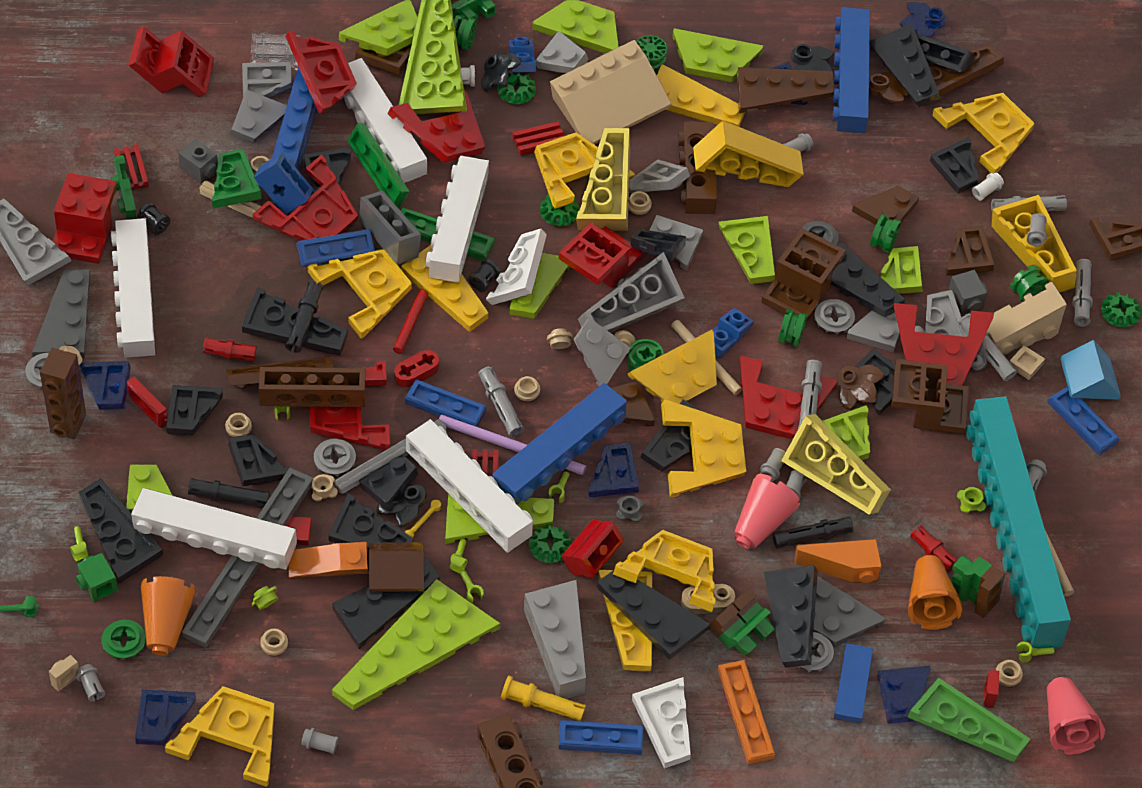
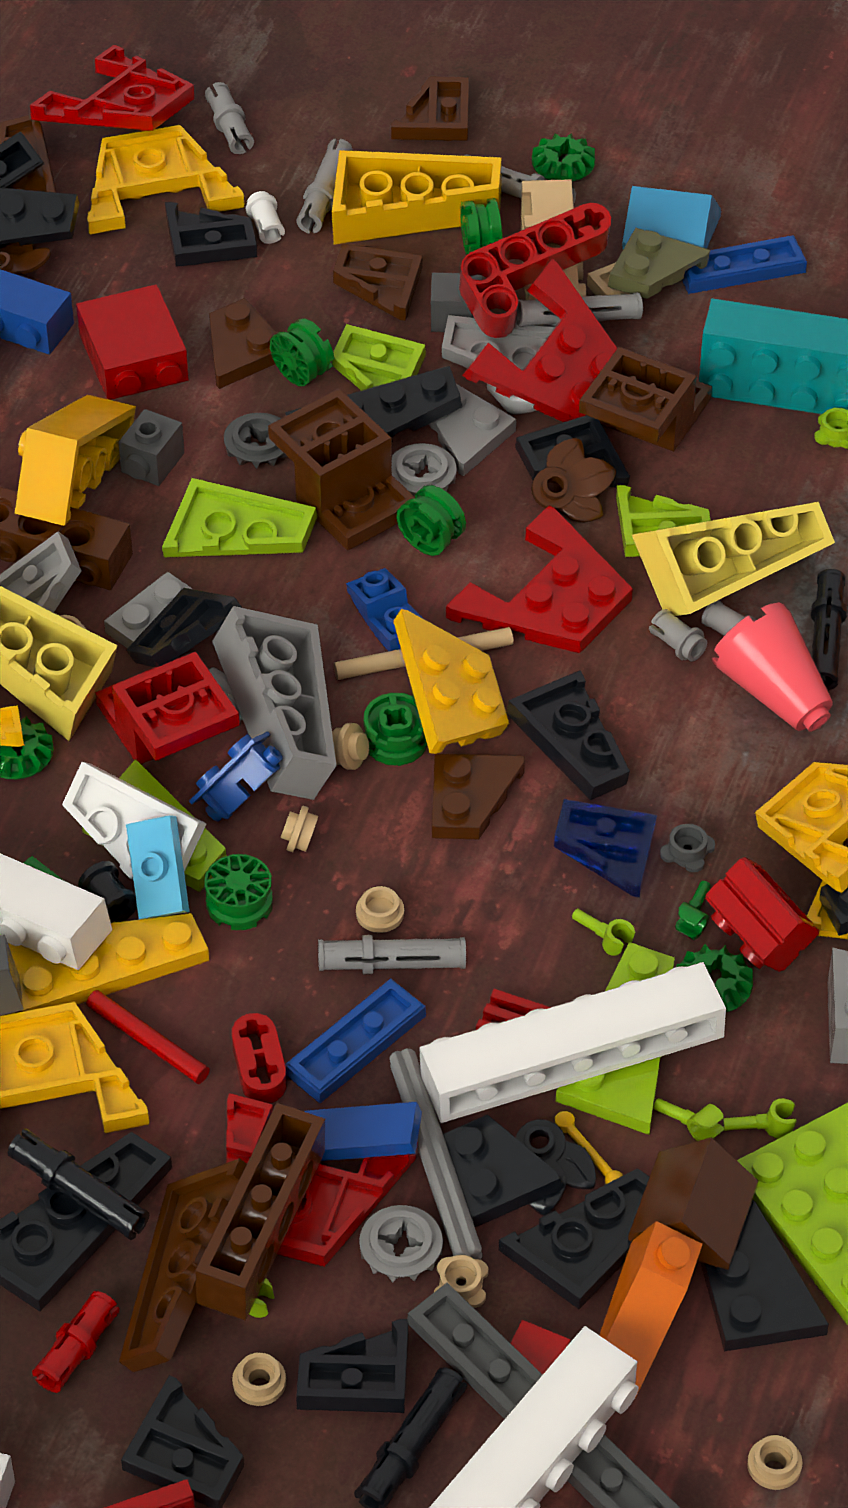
camera: 65 degrees left, 5 degrees down
lime plate [251,586,278,610] -> none
lavender bar [439,415,587,475] -> none
blue brick [493,383,627,505] -> none
light grey wing [573,318,630,387] -> none
yellow wing [661,400,746,497] -> none
light grey pin [783,133,813,152] -> none
light grey pin [798,360,823,429] -> none
light grey pin [1027,214,1047,247] -> none
none -> red wing [30,45,194,131]
none -> red brick [76,284,189,400]
none -> dark grey brick [119,409,184,486]
none -> medium azure plate [126,815,190,919]
none -> blue hinge [189,731,283,822]
none -> green wheel [204,854,273,930]
none -> light grey pin [205,82,254,154]
none -> blue tile [304,1102,422,1161]
none -> red beam [459,203,611,338]
none -> olive wing [608,227,710,299]
none -> green hand [675,881,711,940]

